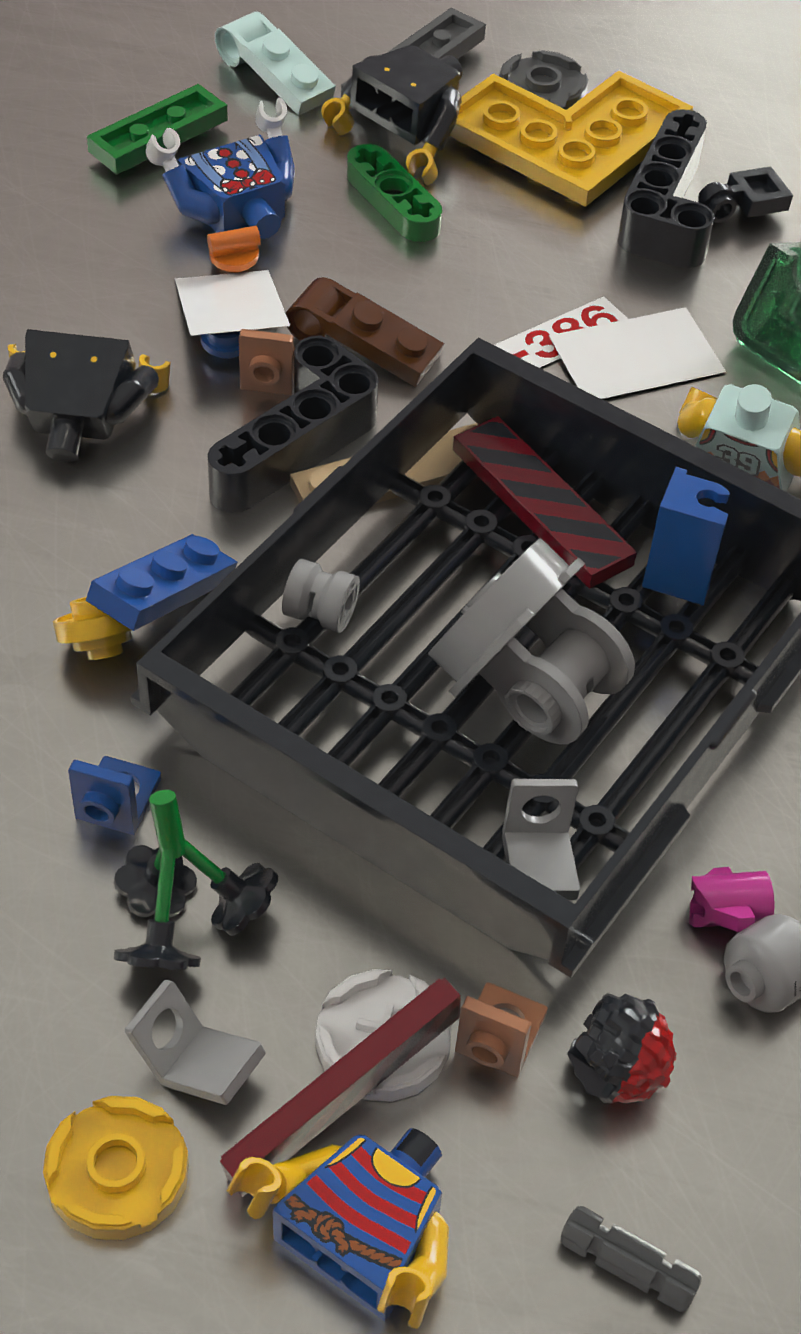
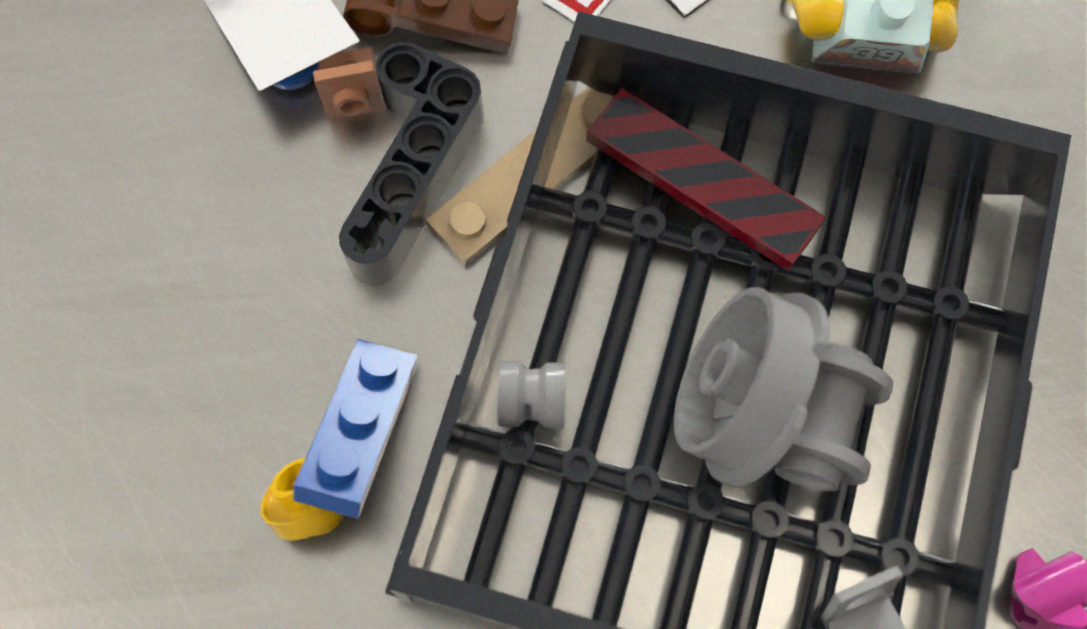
camera: 15 degrees left, 20 degrees up
black torso [3,329,171,462] -> none
blue hinge [642,467,730,605] -> none

